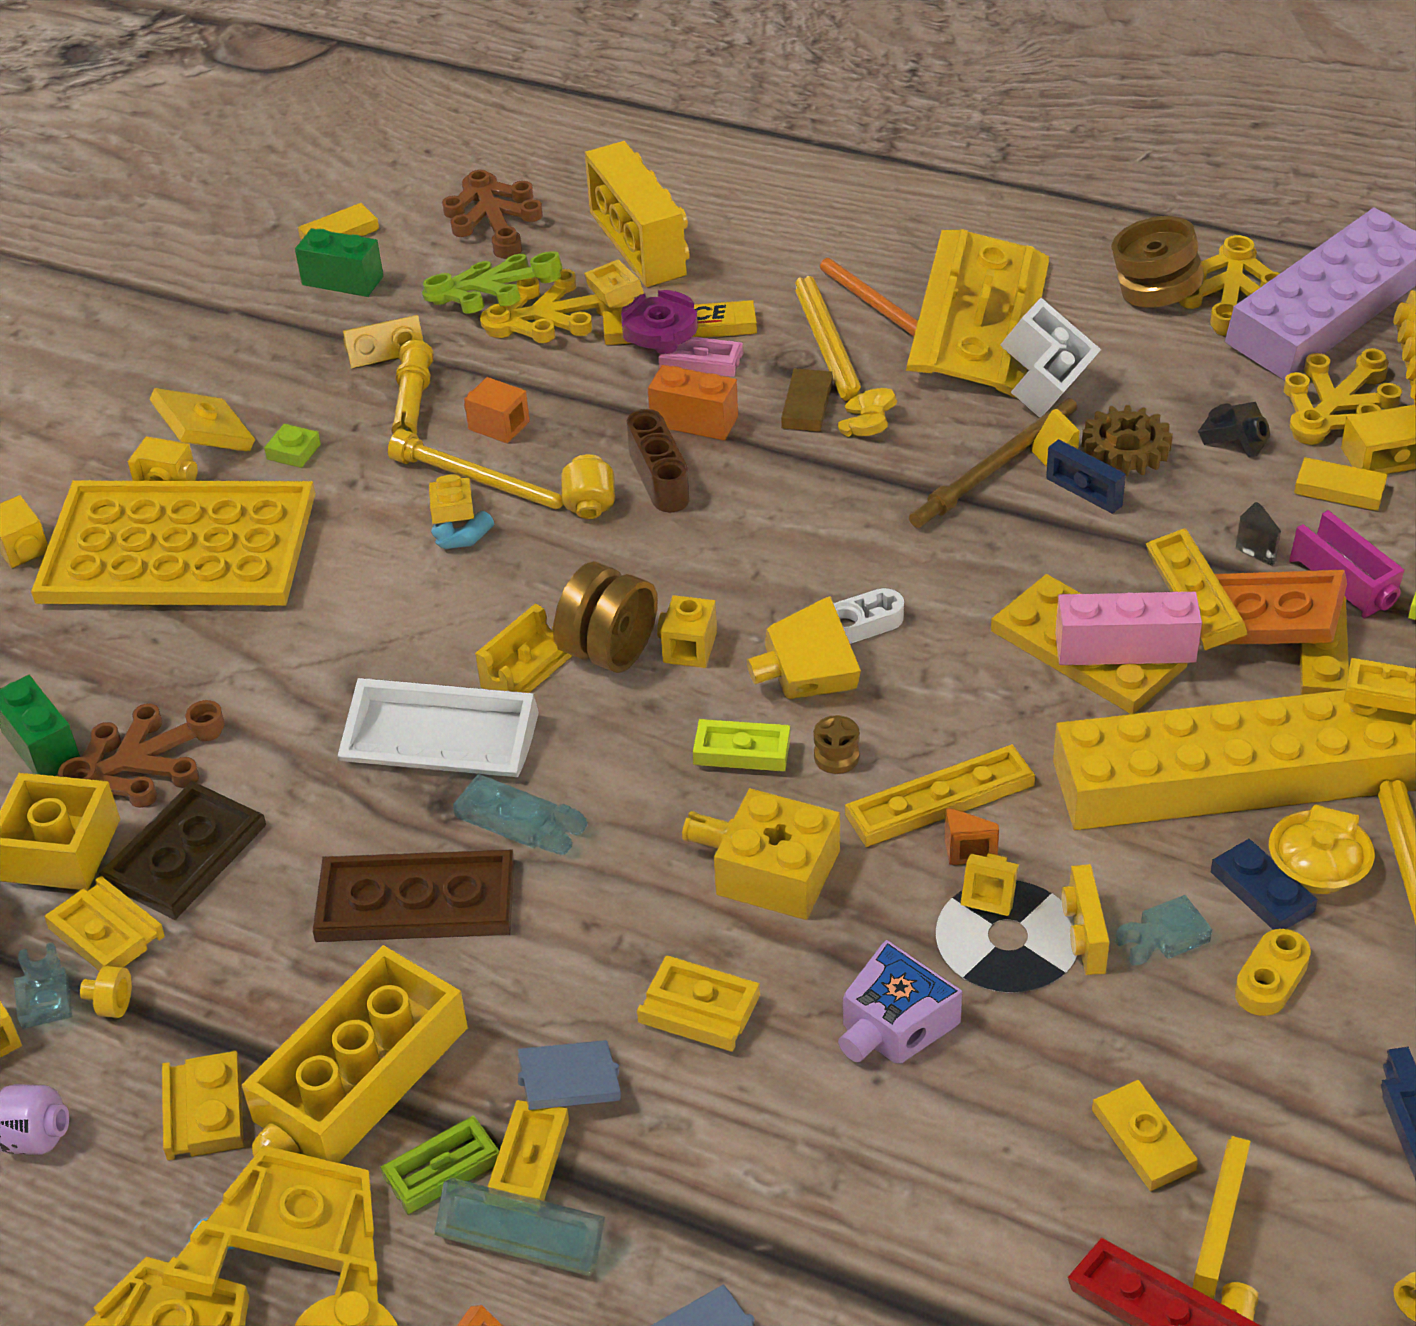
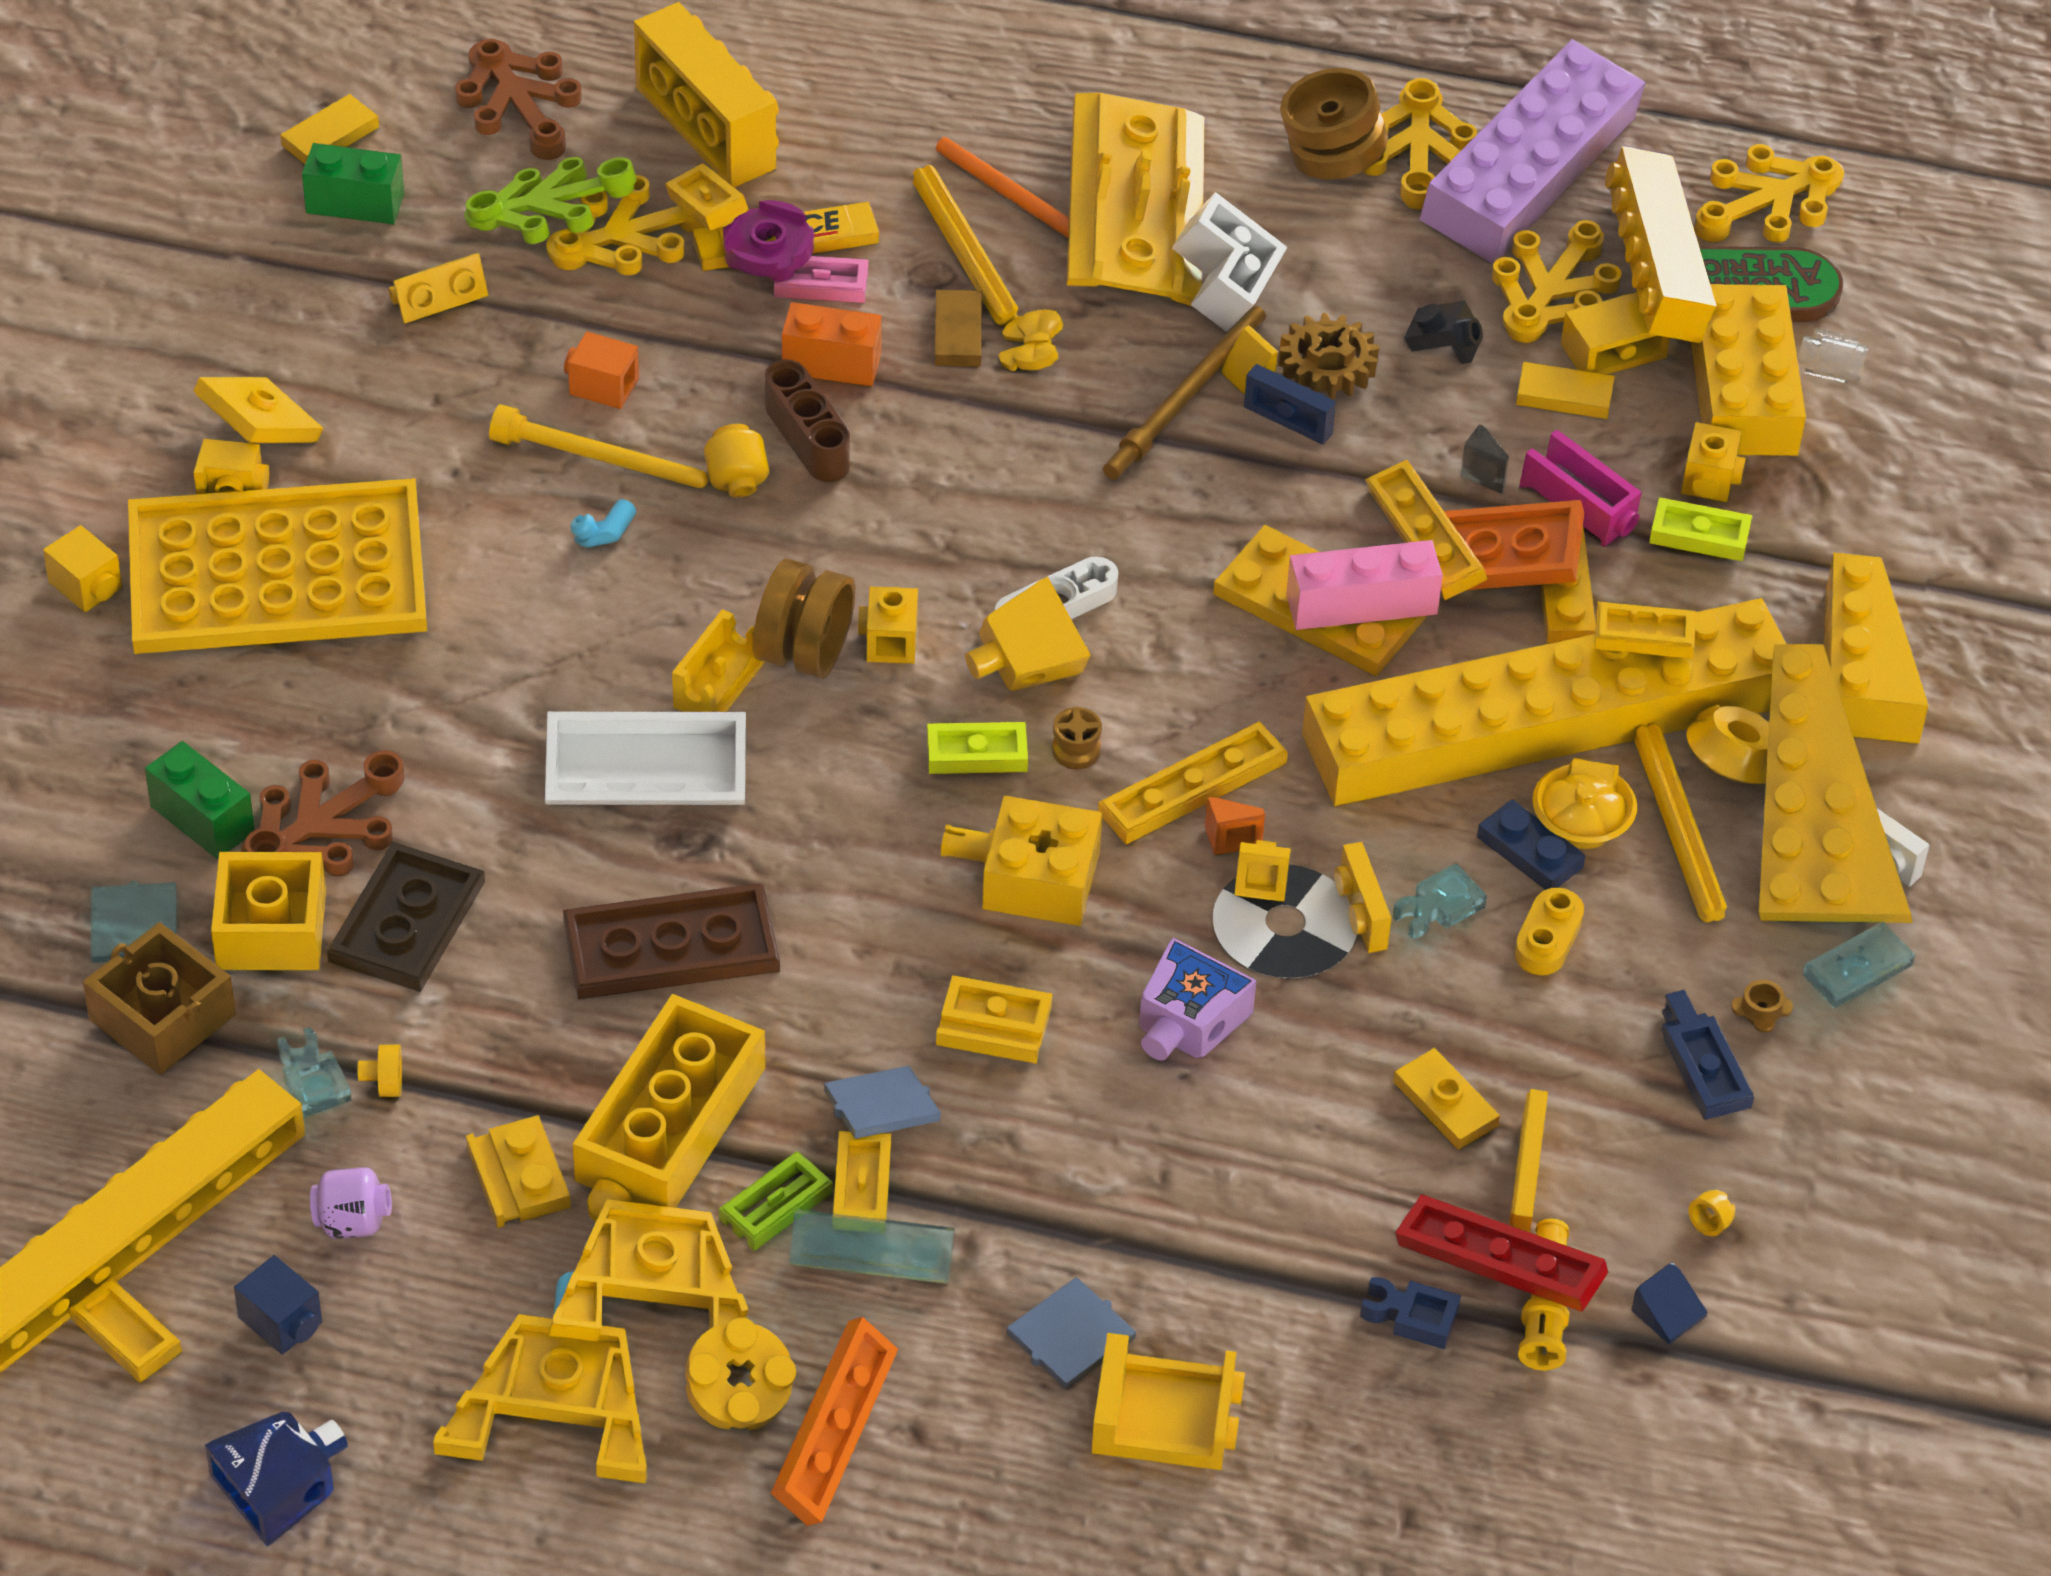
camera: 15 degrees left, 5 degrees up
yellow plate [44,876,165,971] -> none
lime plate [264,424,321,468] -> none
yellow pin [391,340,434,434] -> none
yellow plate [429,474,474,524] -> none
clear light blue hinge [453,774,588,855] -> none

